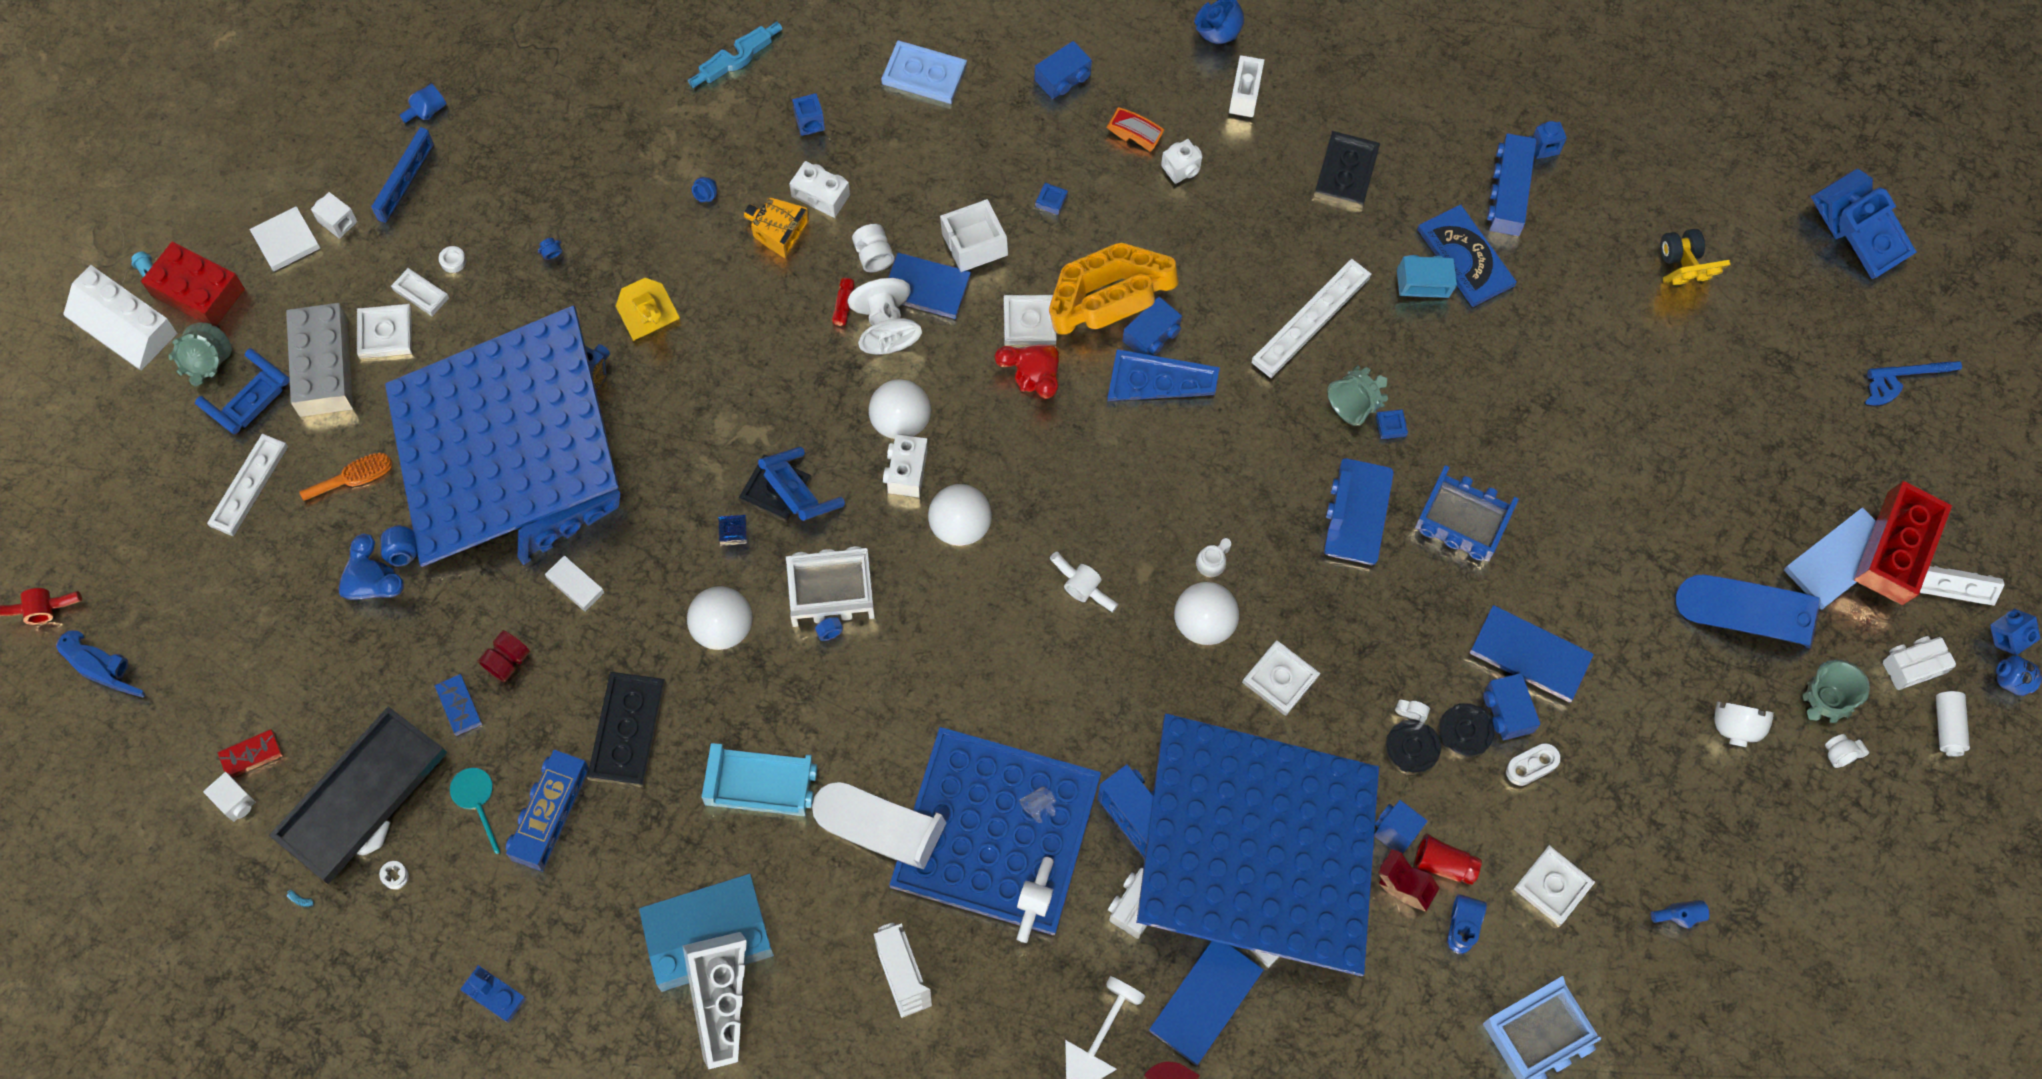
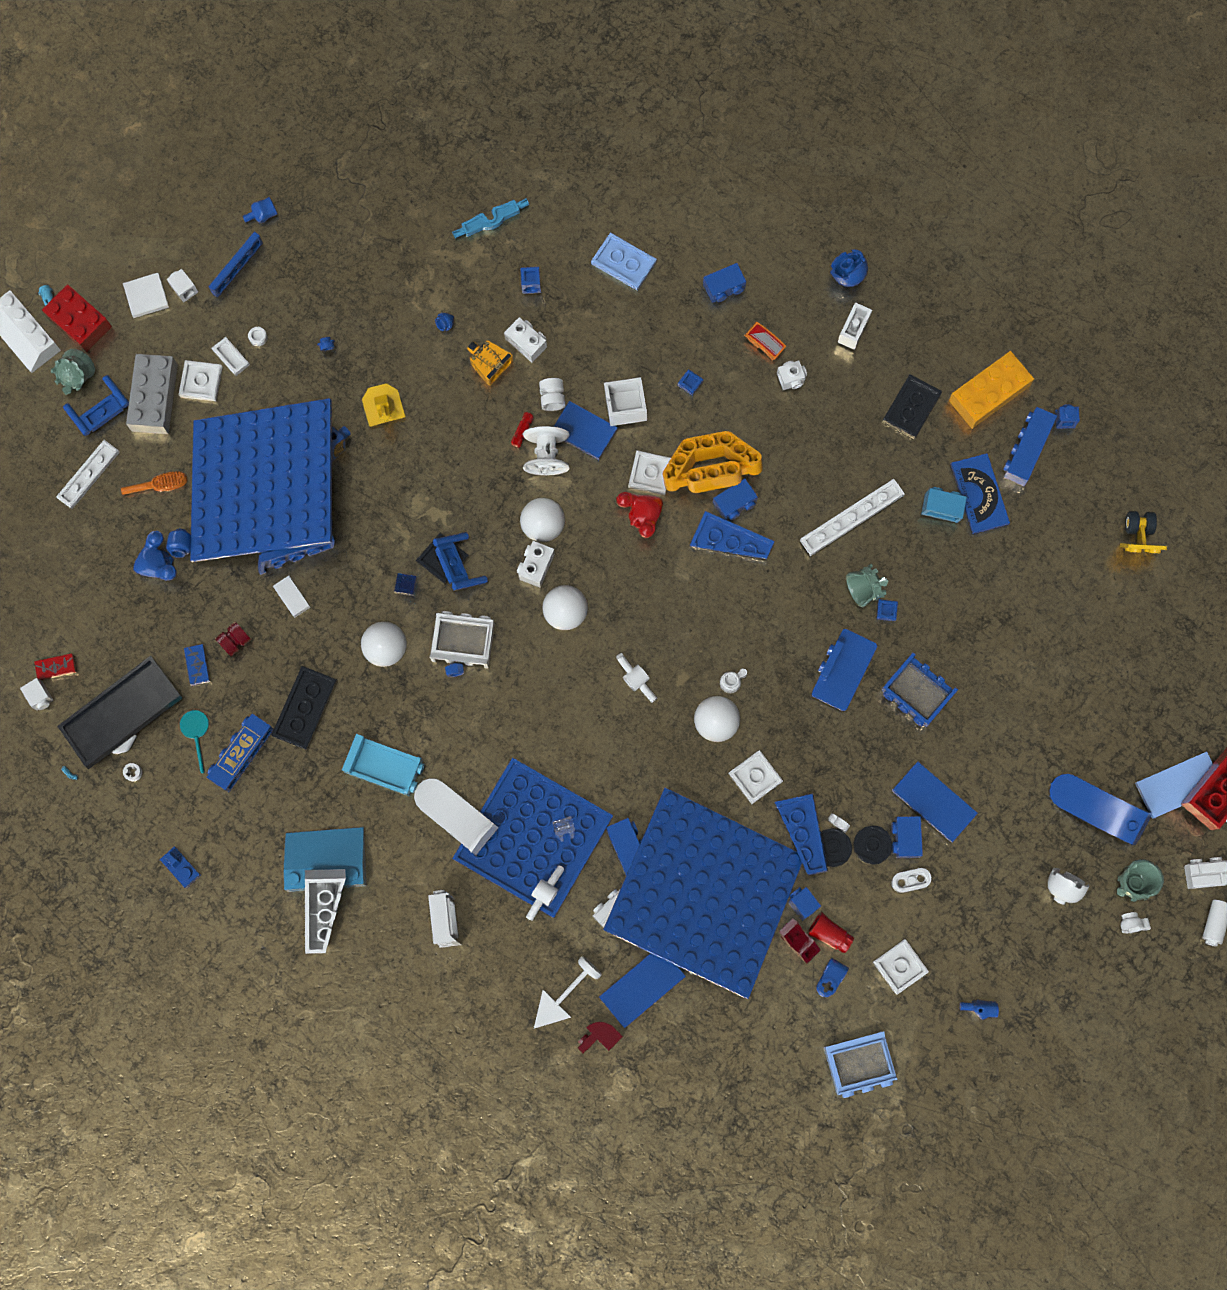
camera: 20 degrees right, 10 degrees up
none -> blue wing [775,794,828,876]
none -> light orange brick [949,351,1034,429]

